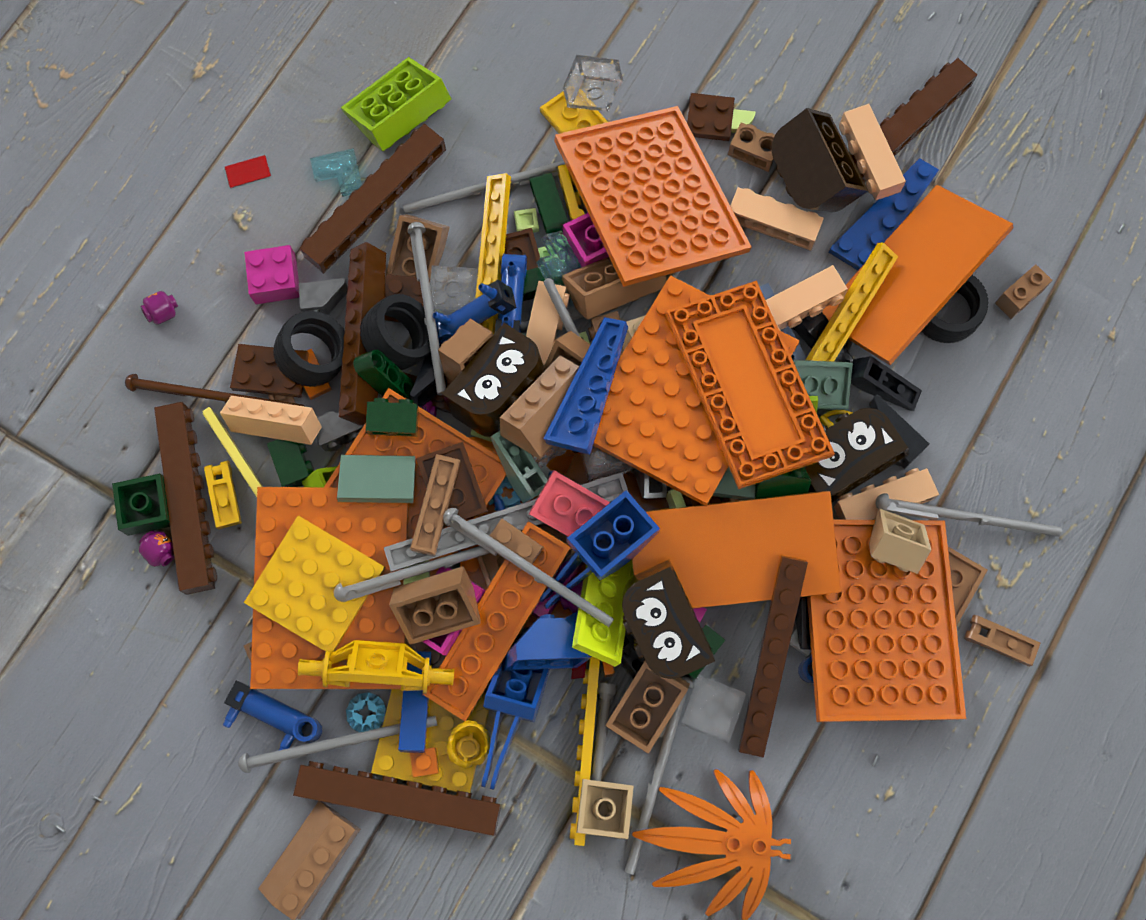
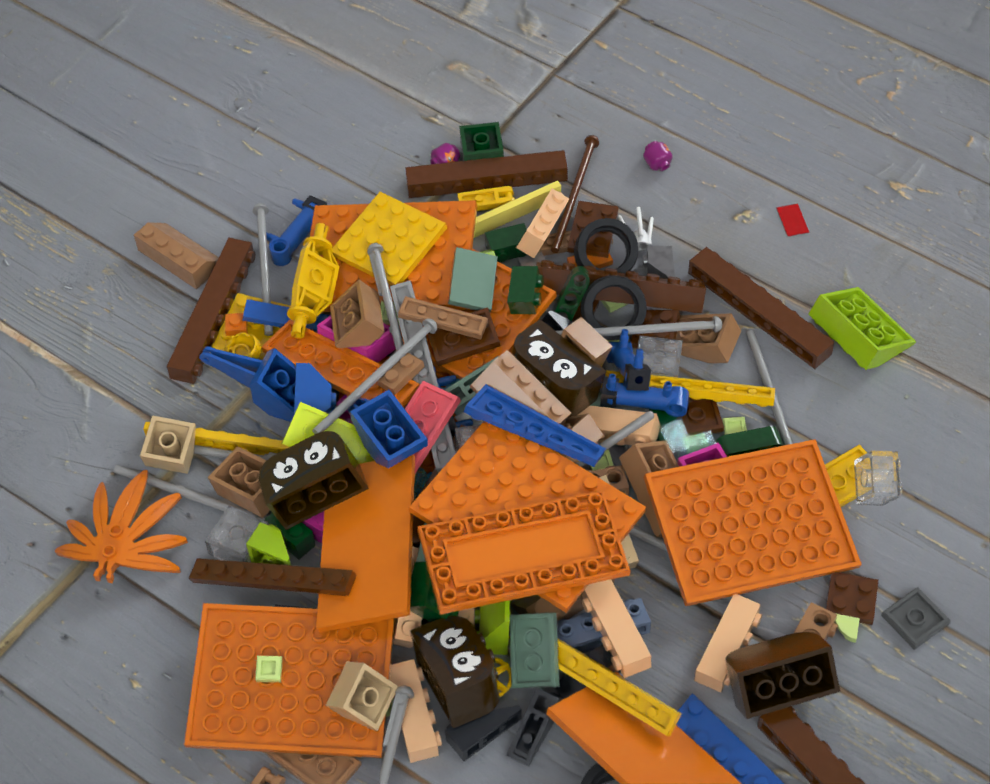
camera: 95 degrees right, 20 degrees down
dark pink brick [244,245,299,305] -> none
clear light blue plate [310,148,362,197] -> none
medium azure gear [346,692,386,732] -> none
light nougat brick [839,104,906,201] -> none
none -> lime slope [246,522,291,565]
none -> yellowish green tile [255,656,283,682]
none -> white plant [618,207,654,251]
none -> dark grey tile [881,587,951,650]

